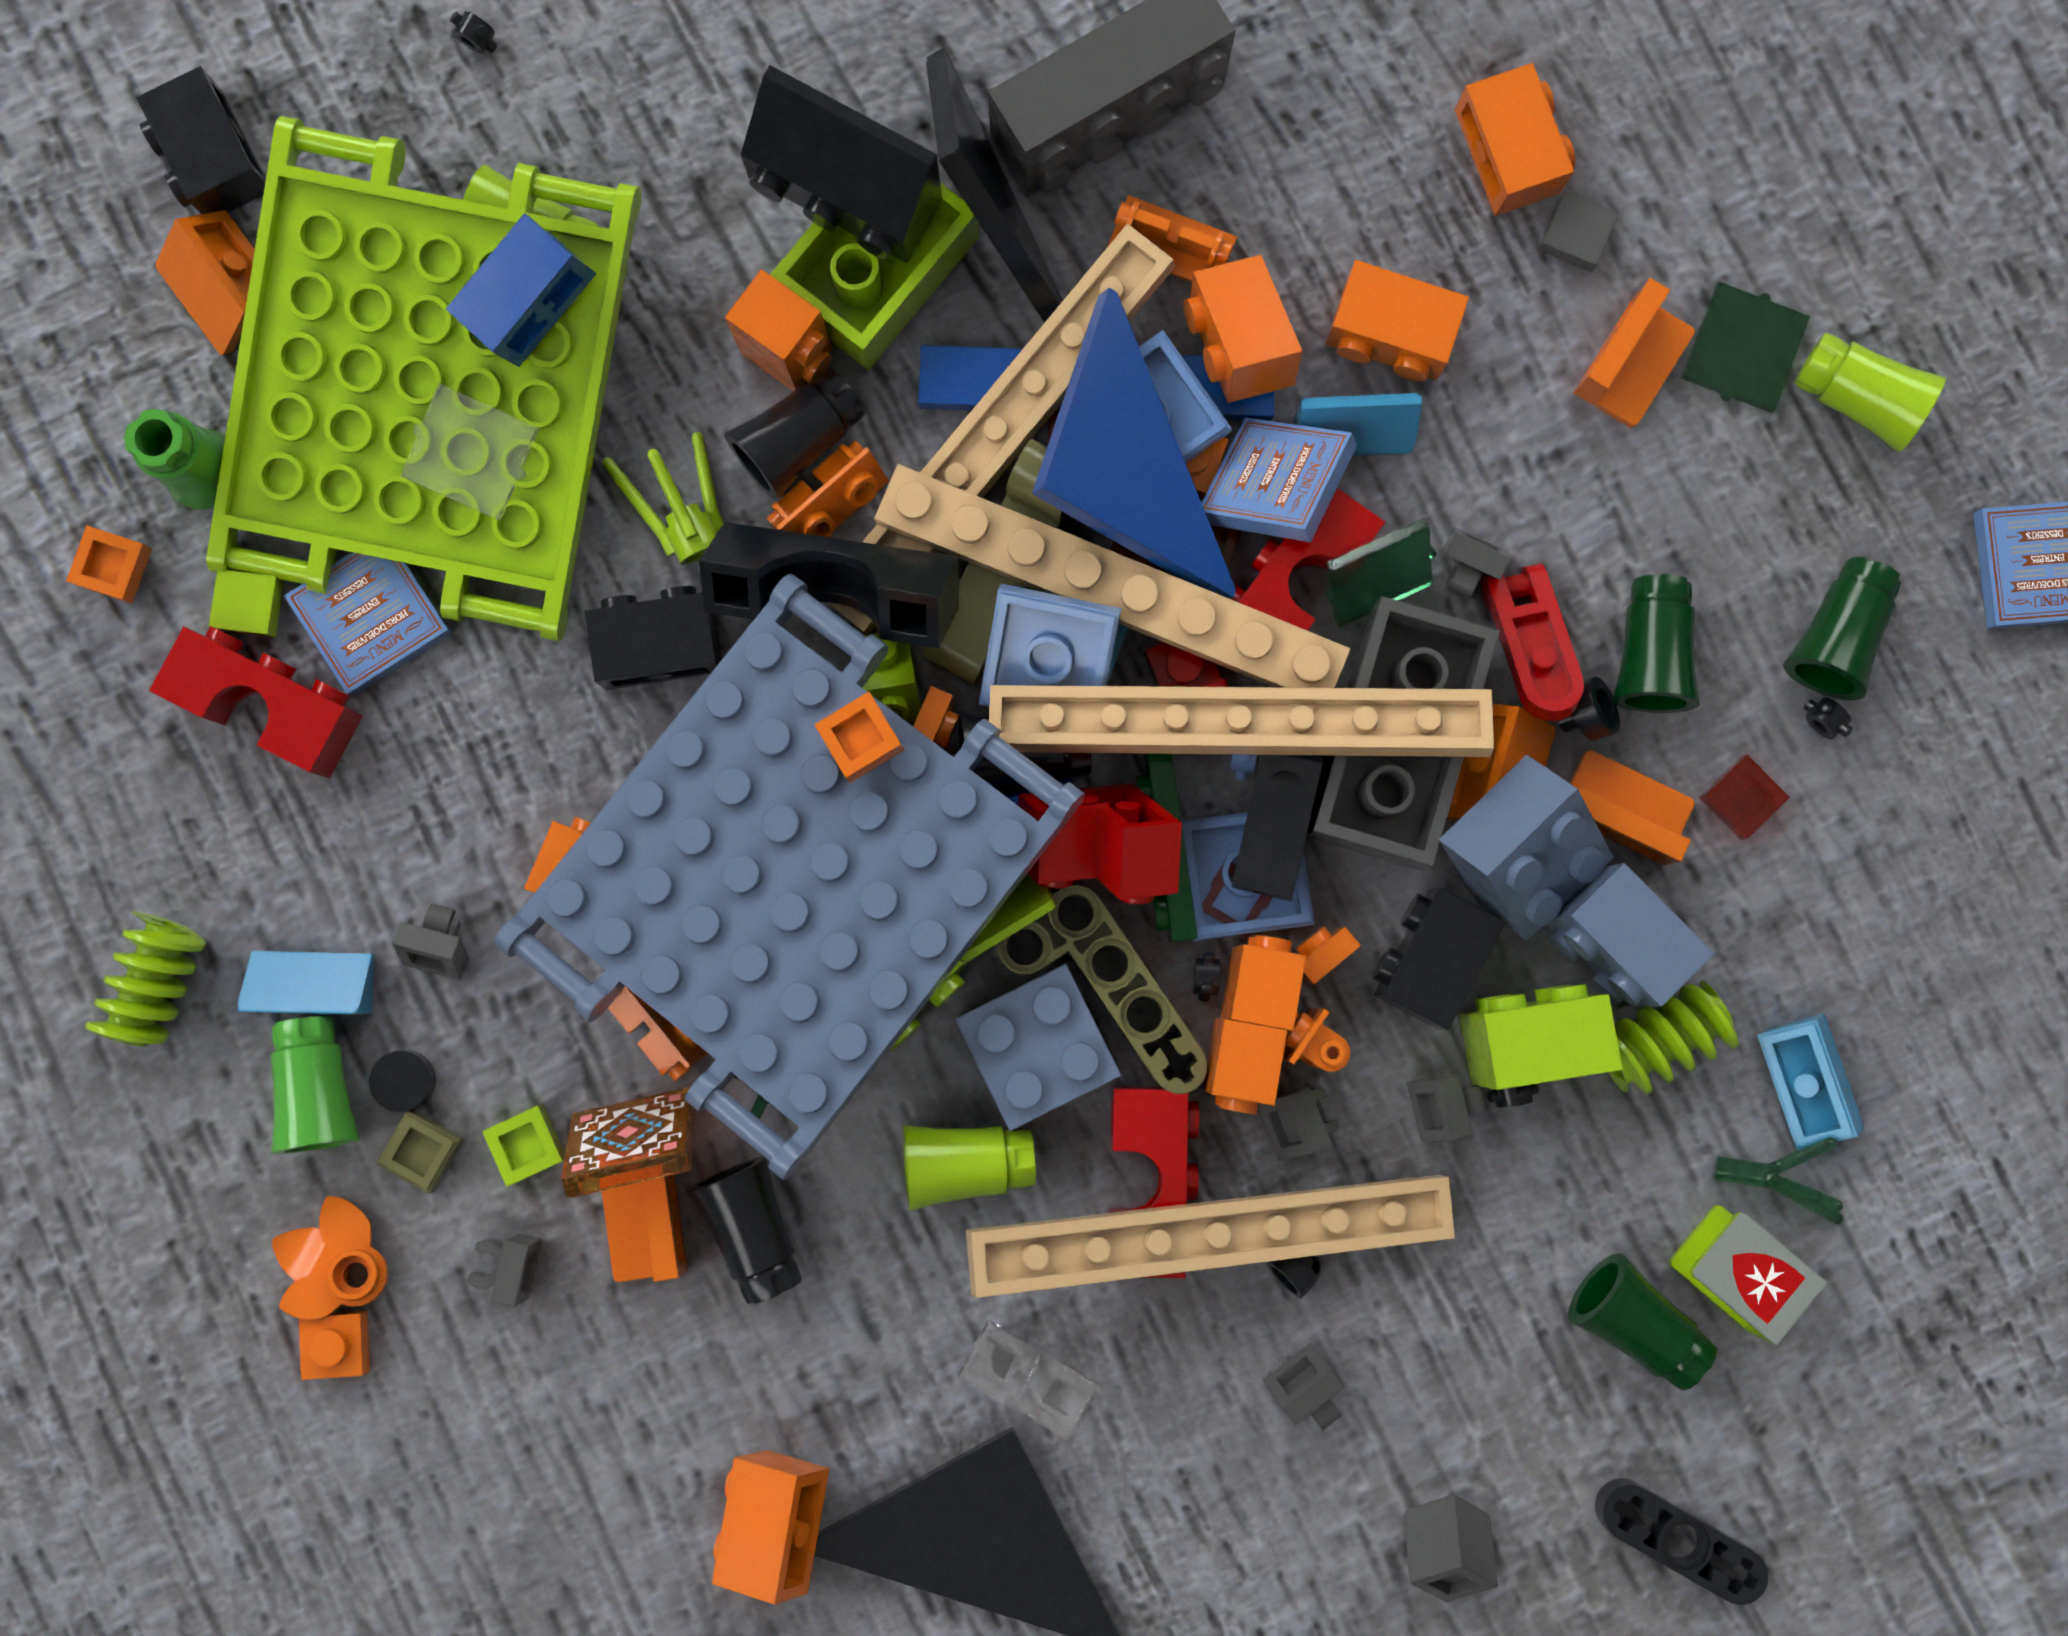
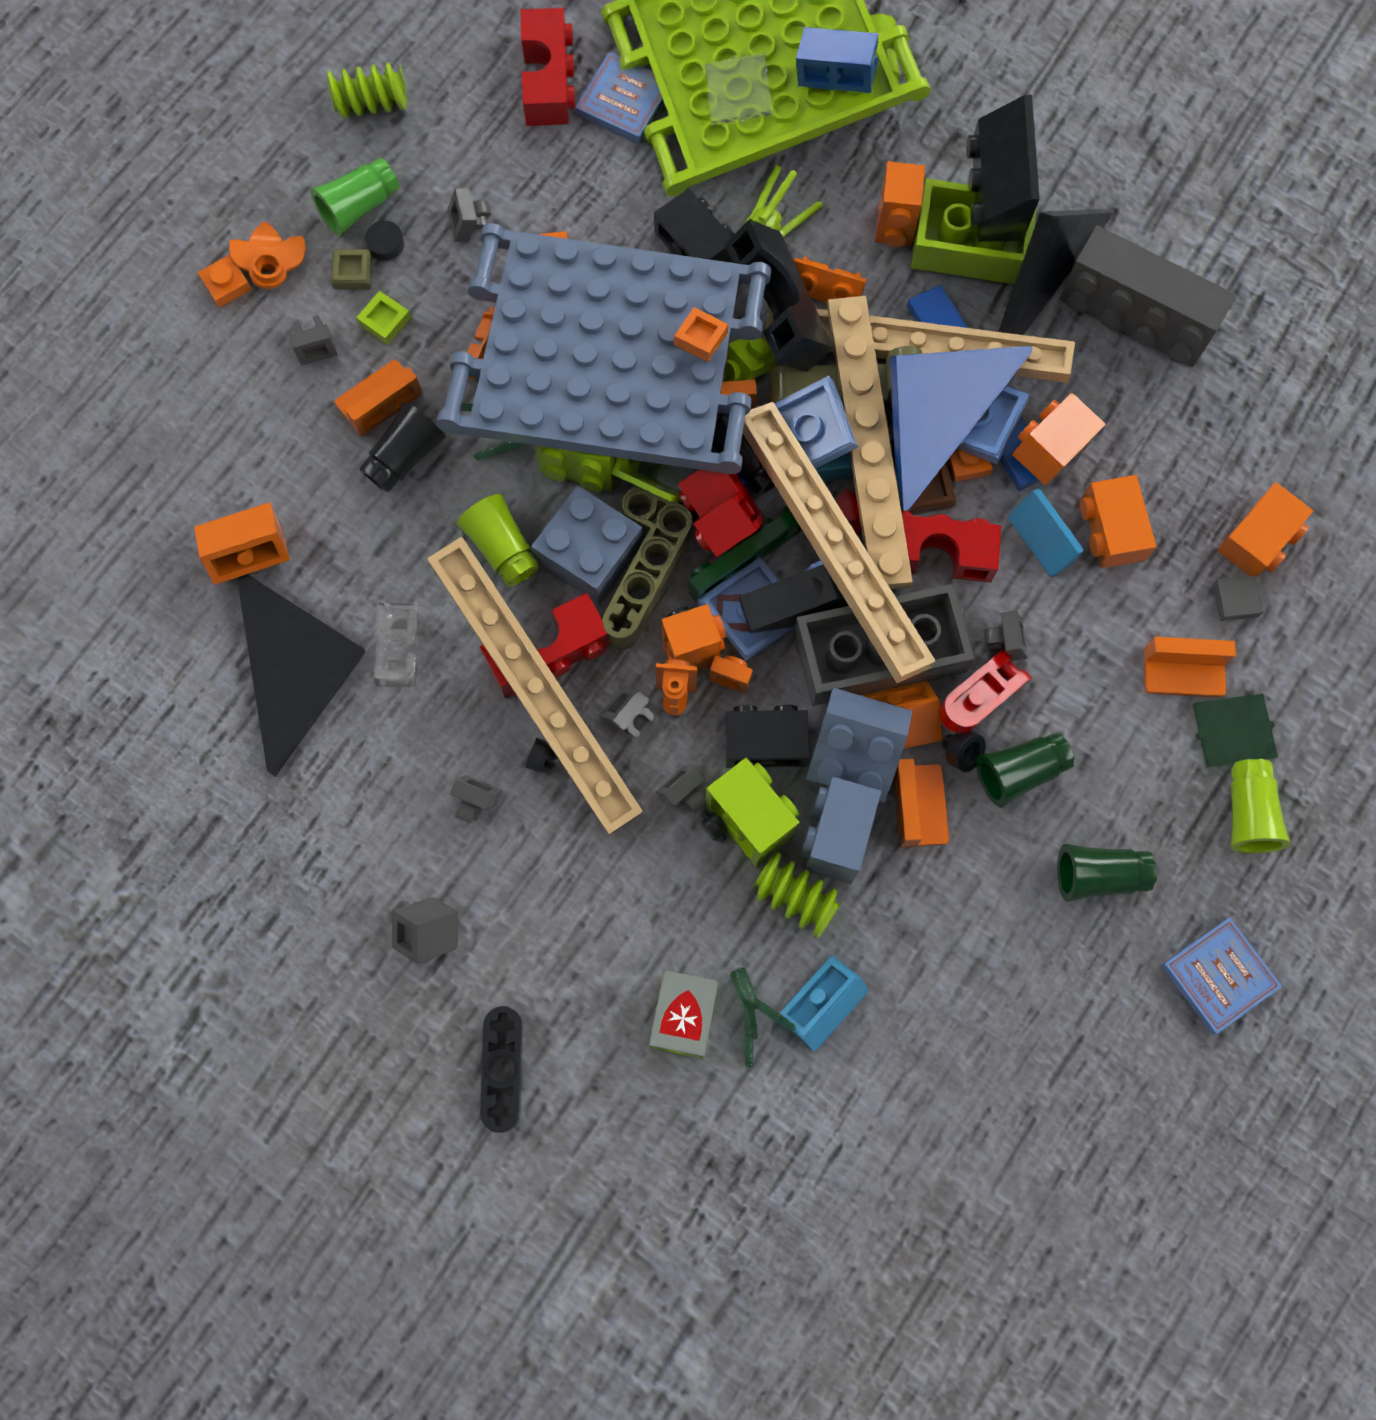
camera: 60 degrees right, 10 degrees down
lime tile [208,570,285,639] -> none
dark azure slope [238,951,375,1014] -> none
clear orange tile [561,1087,696,1198] -> none
black plant [724,369,865,501] -> none
orange hinge [1107,195,1238,282] -> none
medium blue tile [1202,417,1357,542] -> none
orange brick [1202,1018,1287,1115] -> none
clear green piece [1325,518,1437,628] -> none
dark green plant [1568,1253,1717,1391] -> none
clear red tile [1699,754,1790,840] -> none
black piece [1804,697,1853,739] -> none

